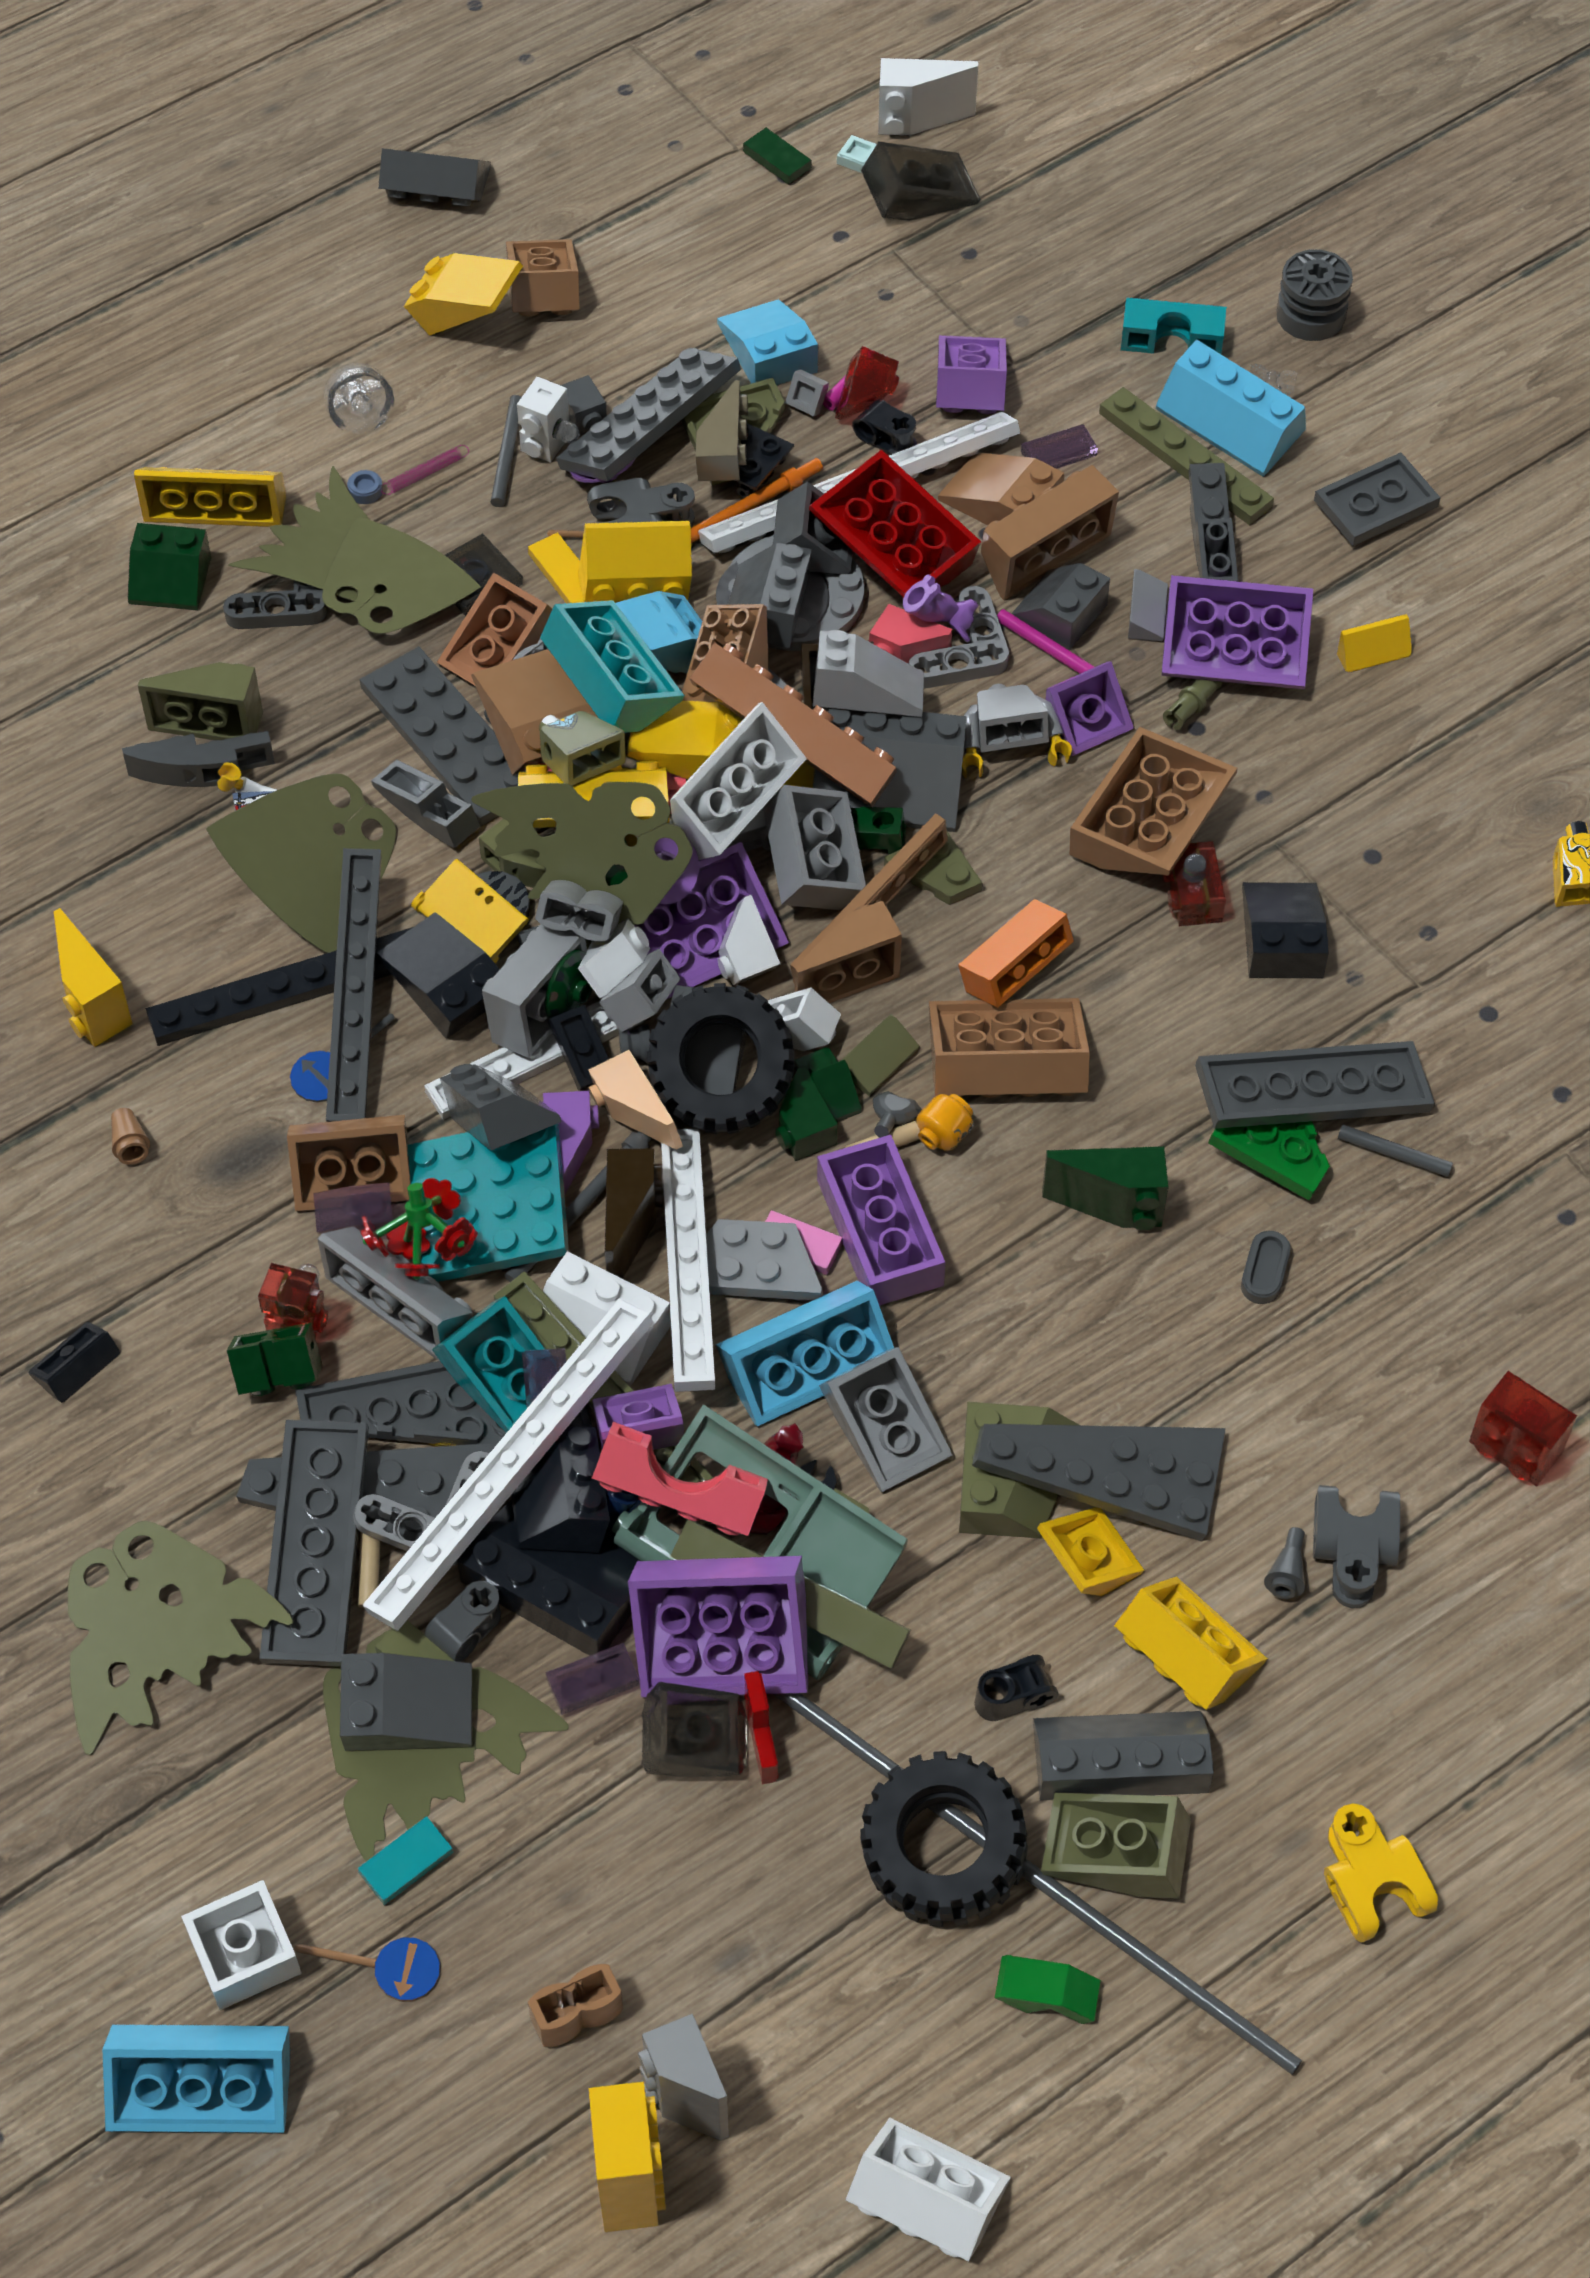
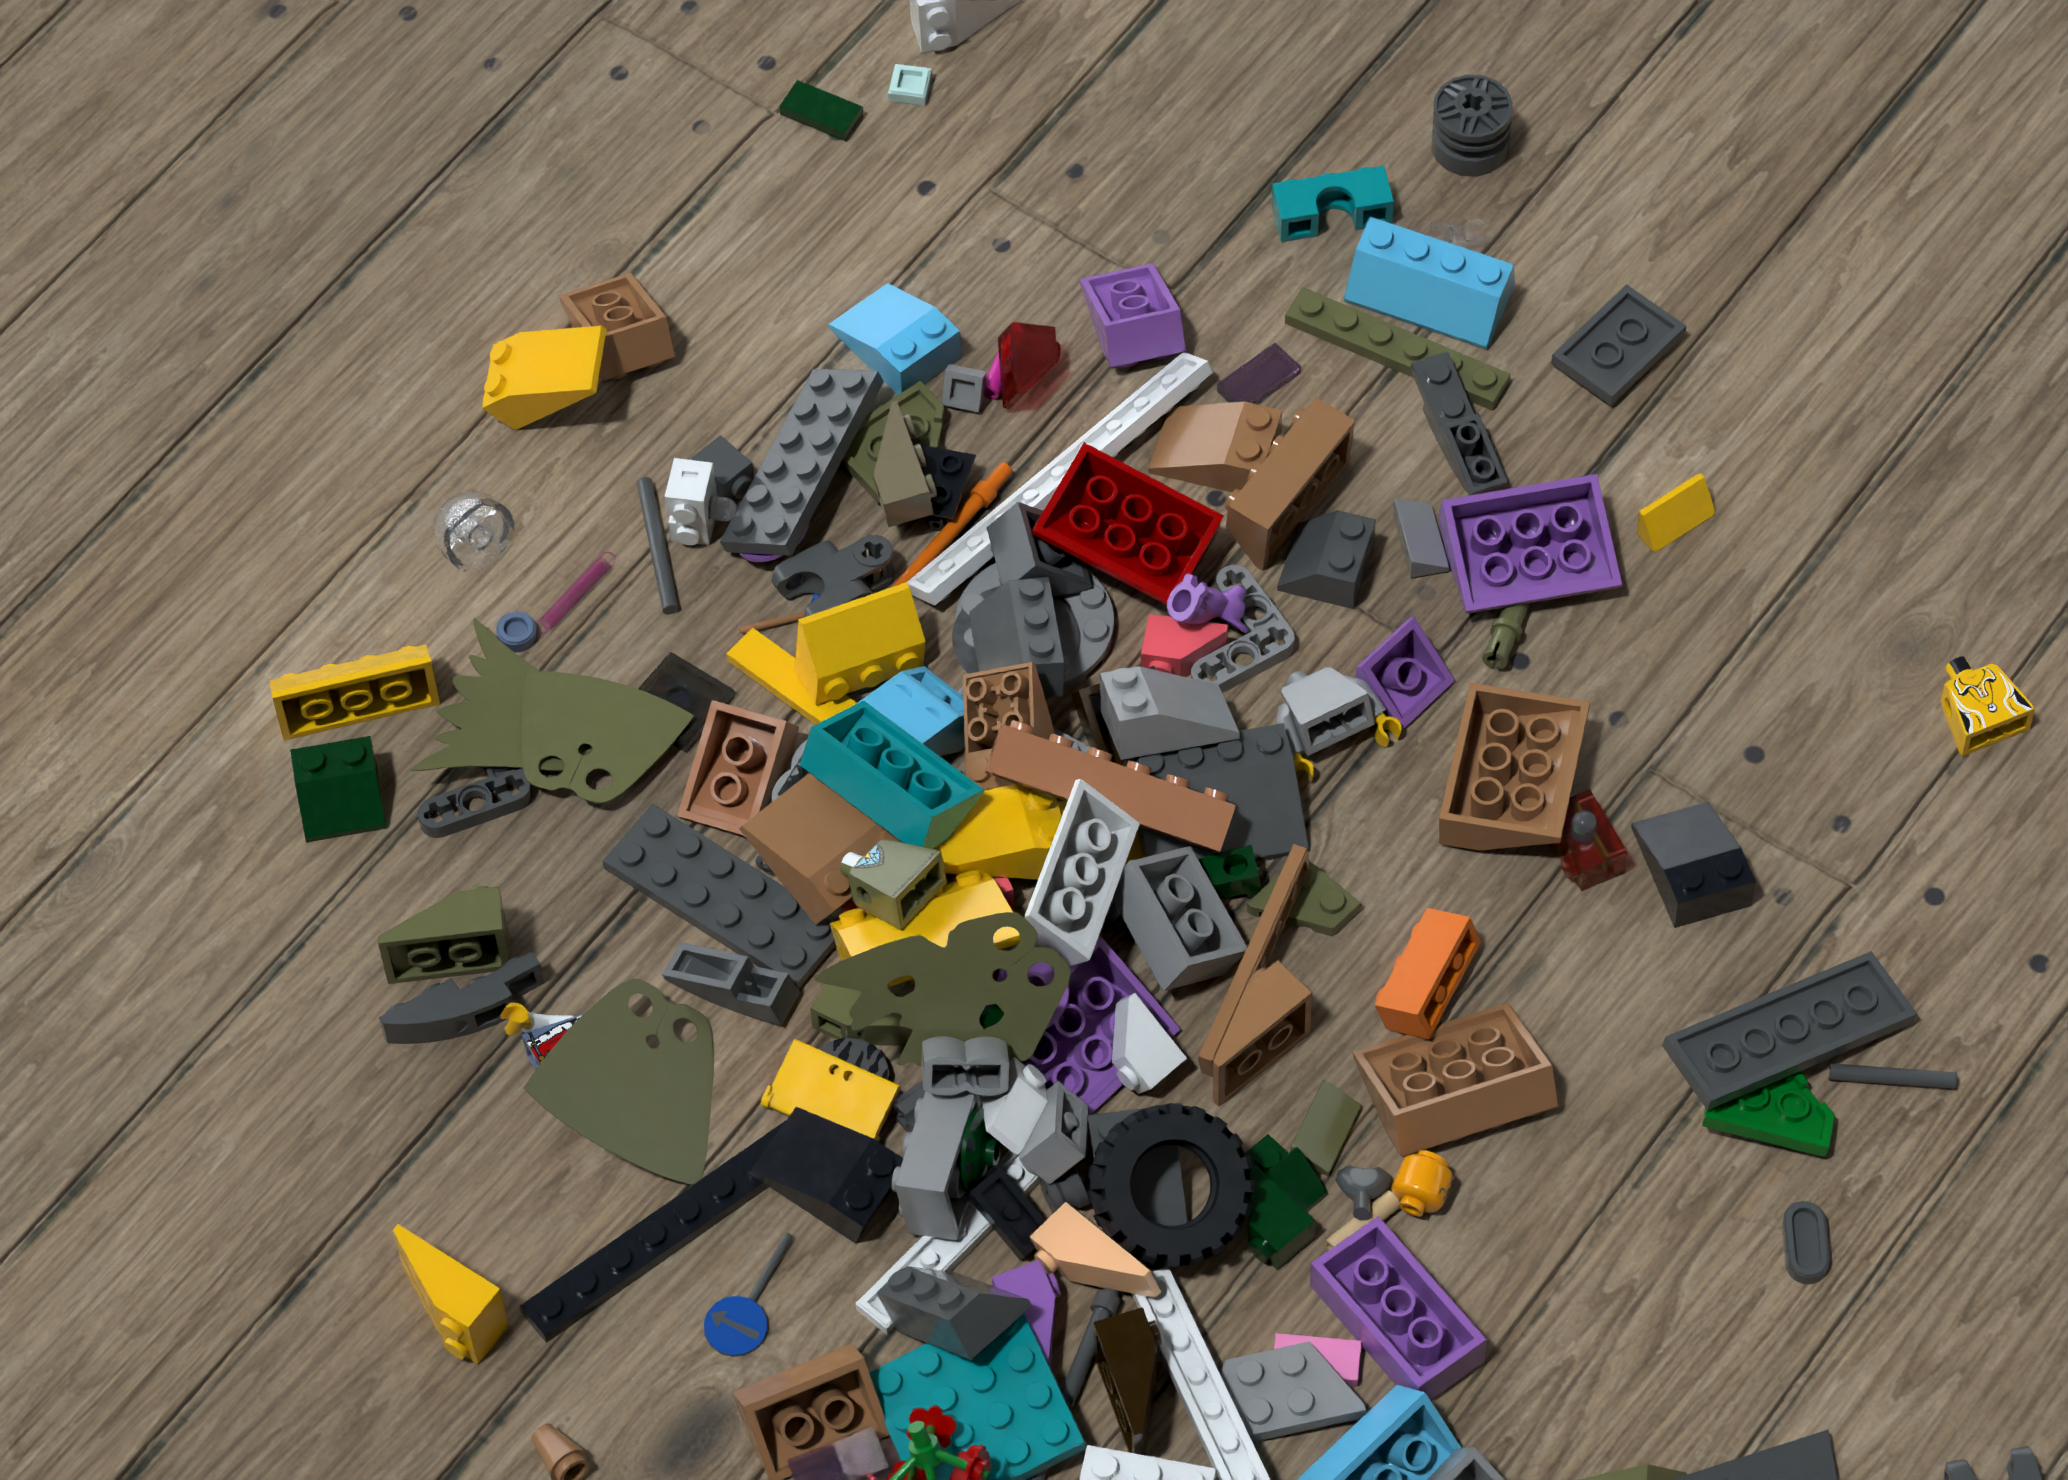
camera: 15 degrees left, 0 degrees up
dark grey plate [326,848,382,1122] -> none
dark grey slope [378,148,491,206] -> none
white slope [768,987,841,1051] -> none
black piece [852,399,917,455] -> none
clear smoke slope [861,142,981,221] -> none
dark pink bar [997,609,1095,674] -> none
dark green slope [1042,1146,1169,1230] -> none

